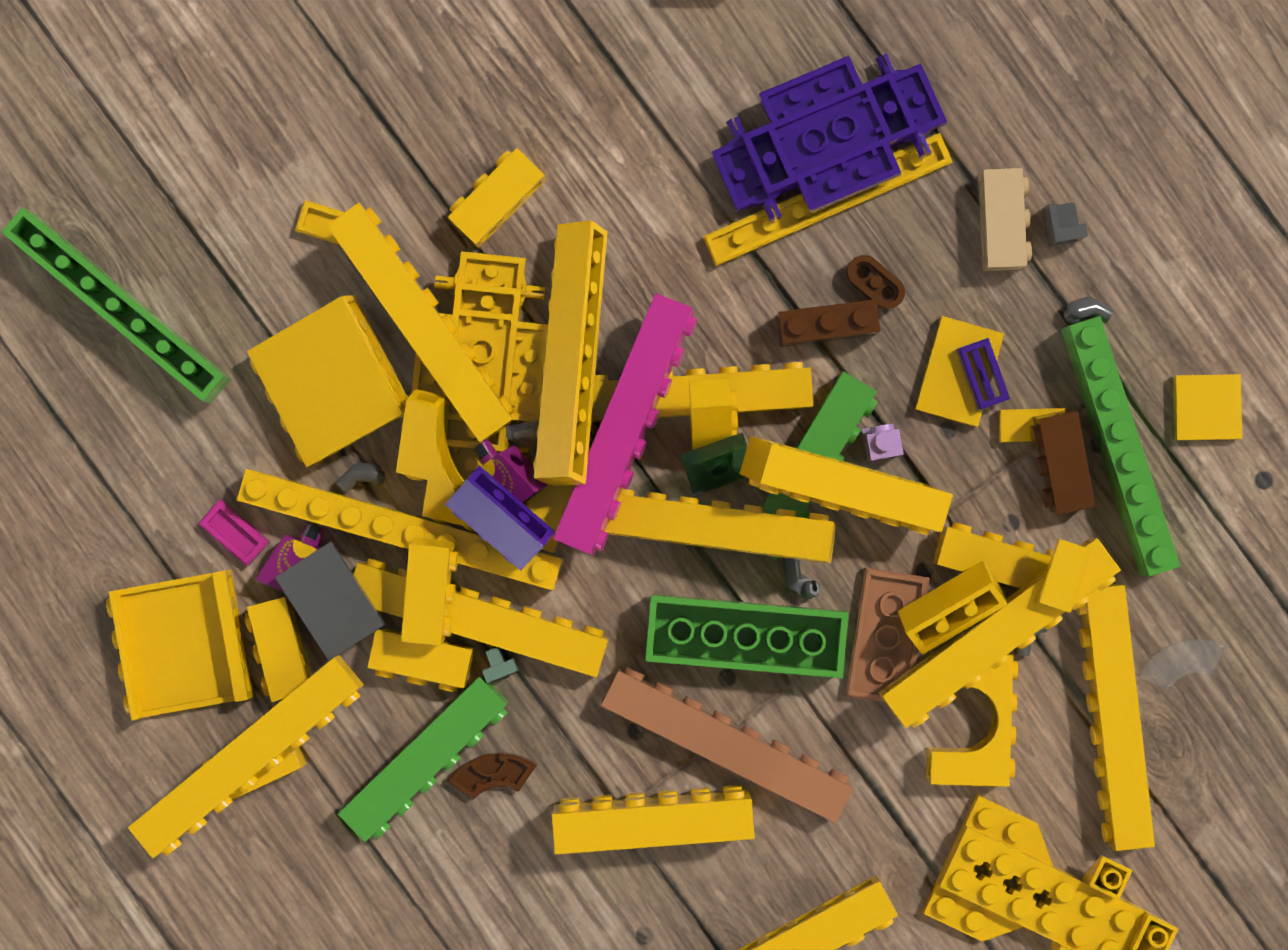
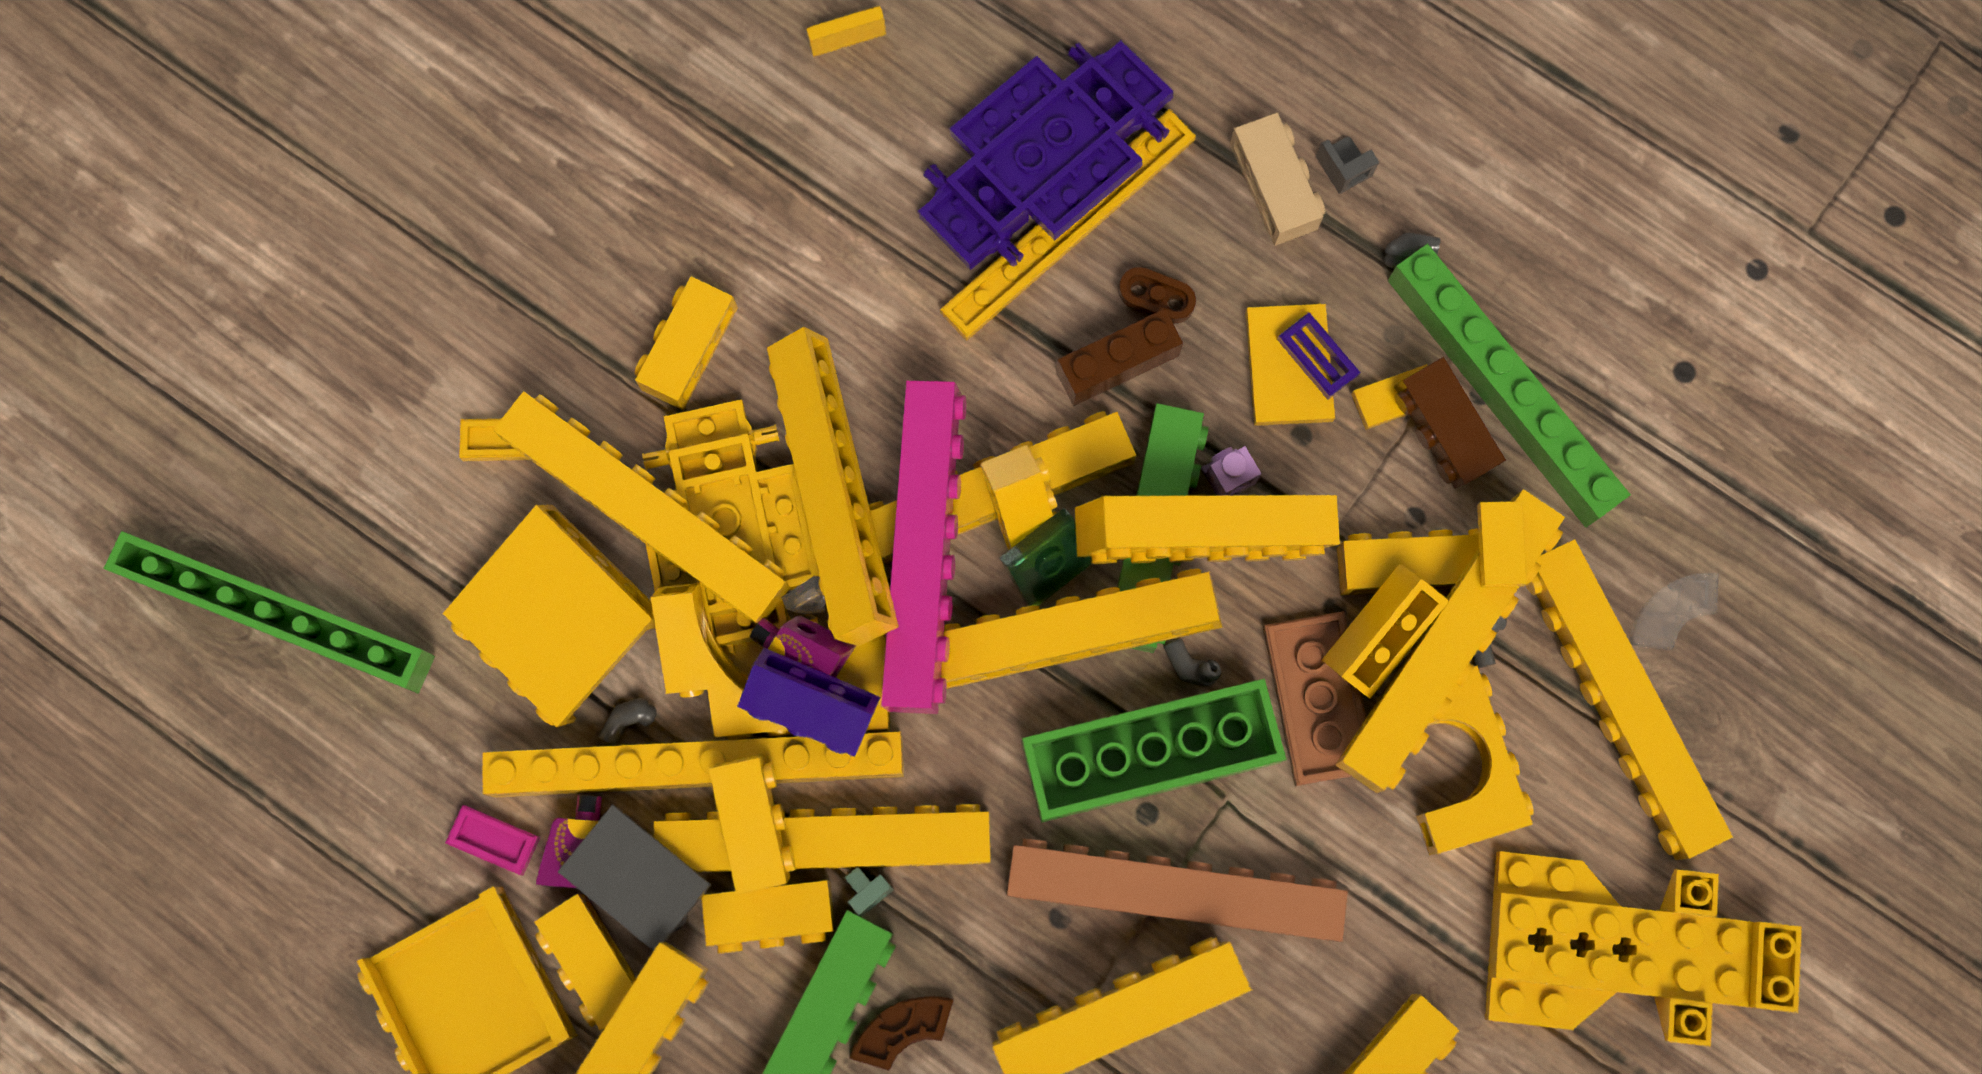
camera: 20 degrees left, 10 degrees down
yellow tile [1173,374,1242,440] -> none

